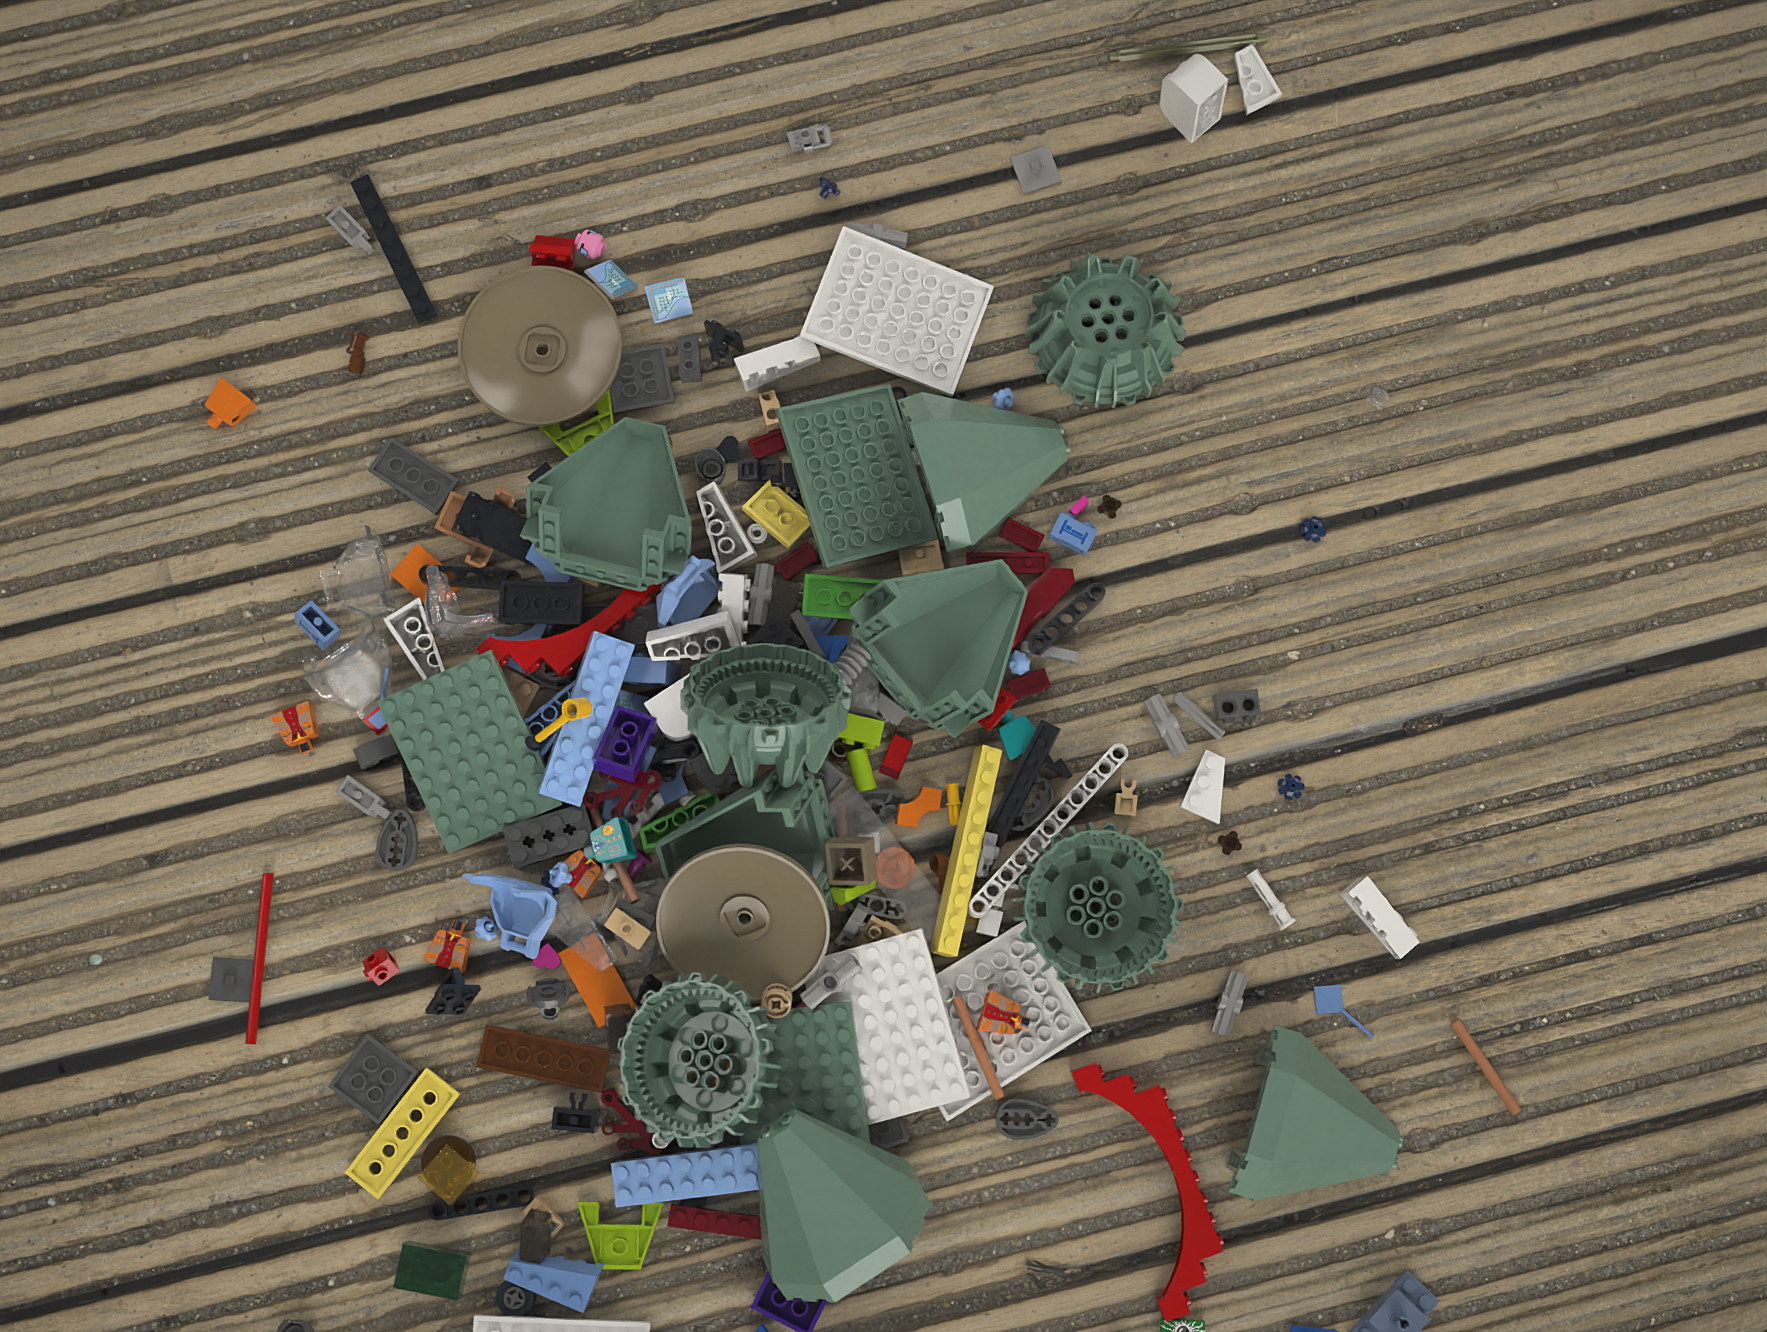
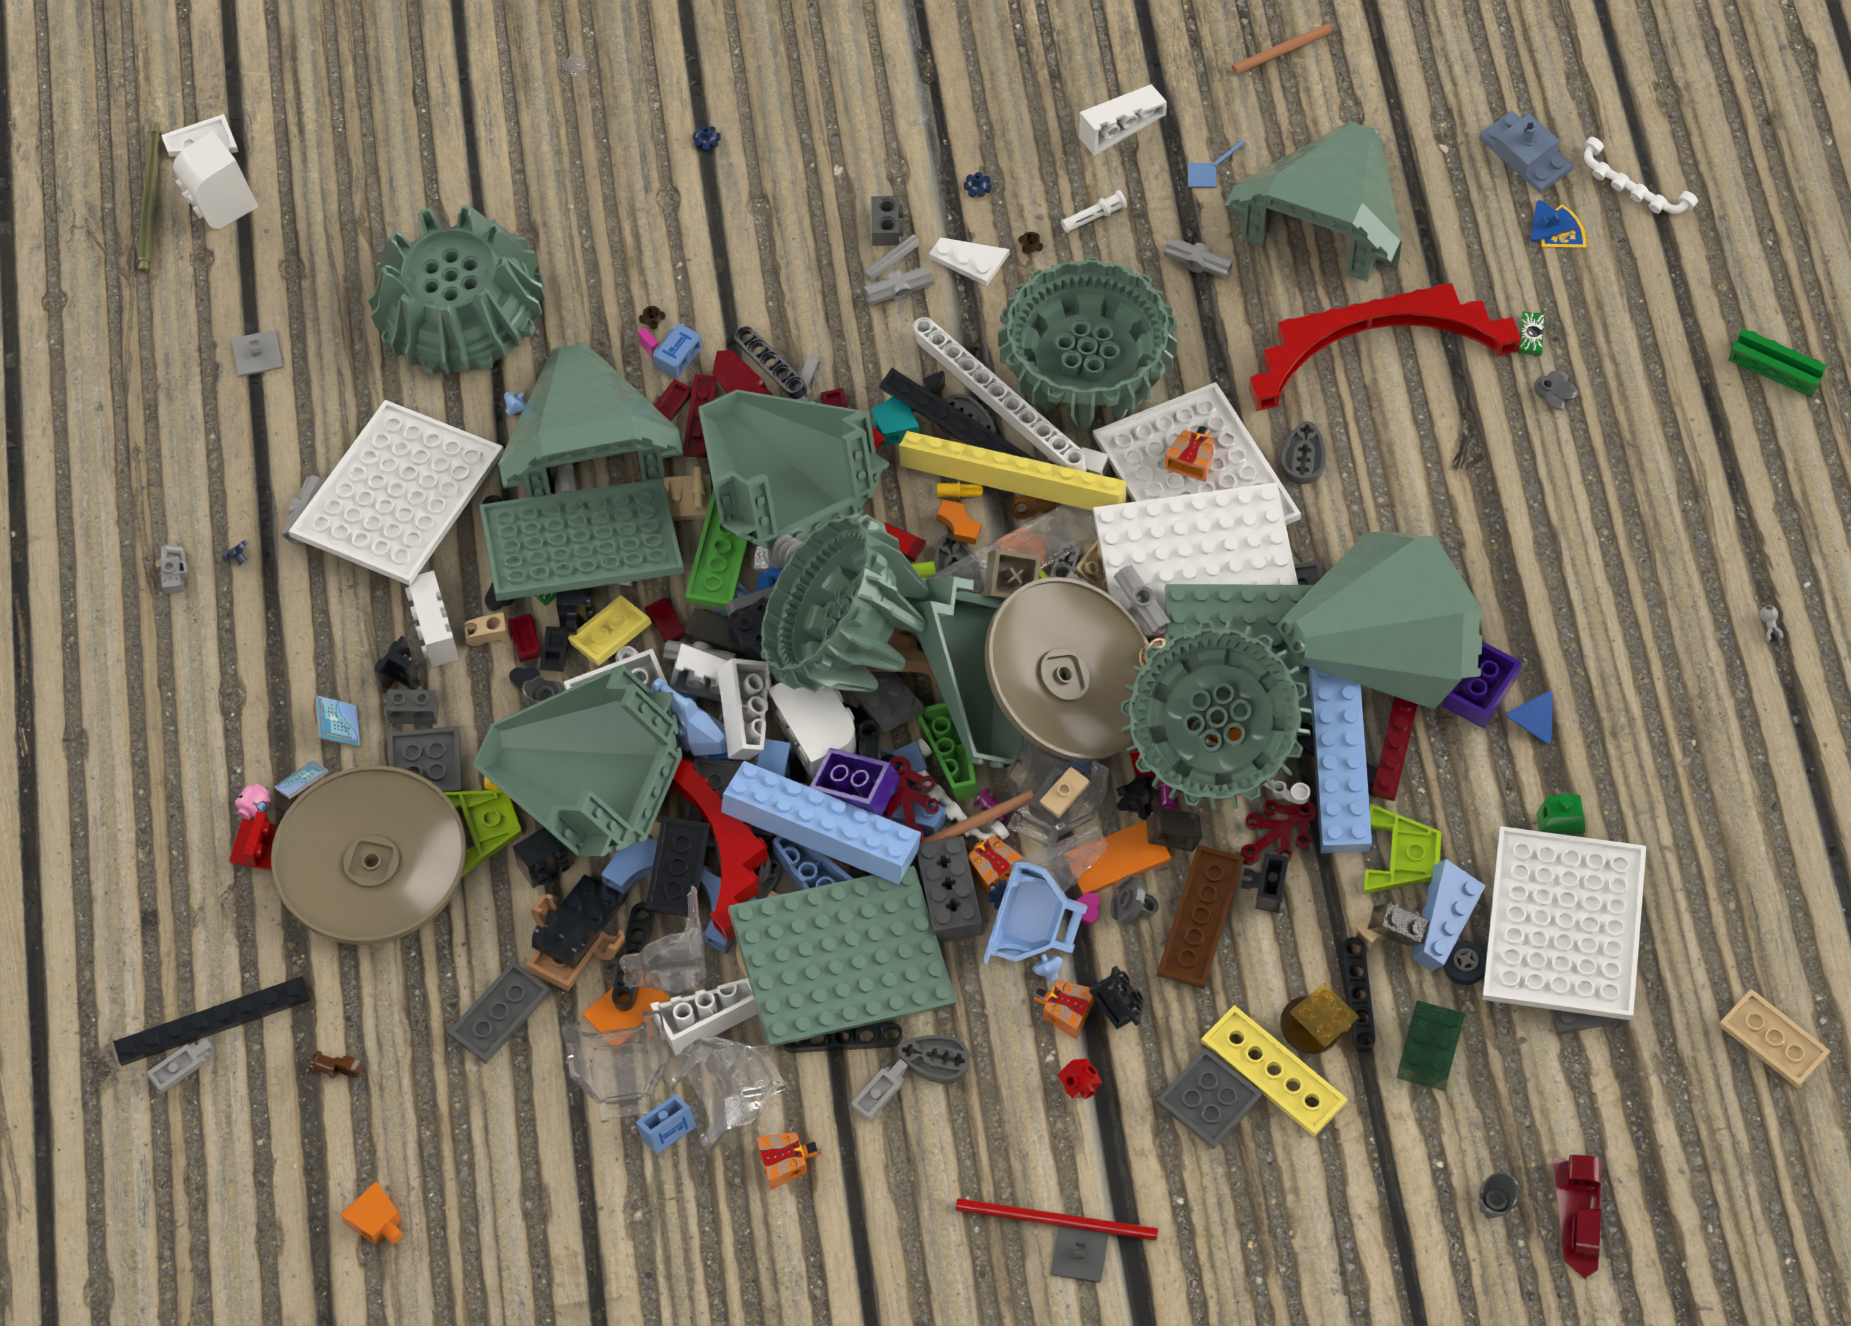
camera: 80 degrees left, 20 degrees down
dark grey panel [353,734,399,770] -> none
medium blue piece [361,668,389,735] -> none
yellow piece [525,697,592,752] -> none
light blue piece [549,861,572,888] -> none
teal torso [584,817,637,864] -> none
nougat piece [952,995,1005,1100] -> none
light grey piece [976,832,1000,878] -> none
tan plate [1114,779,1138,817] -> none

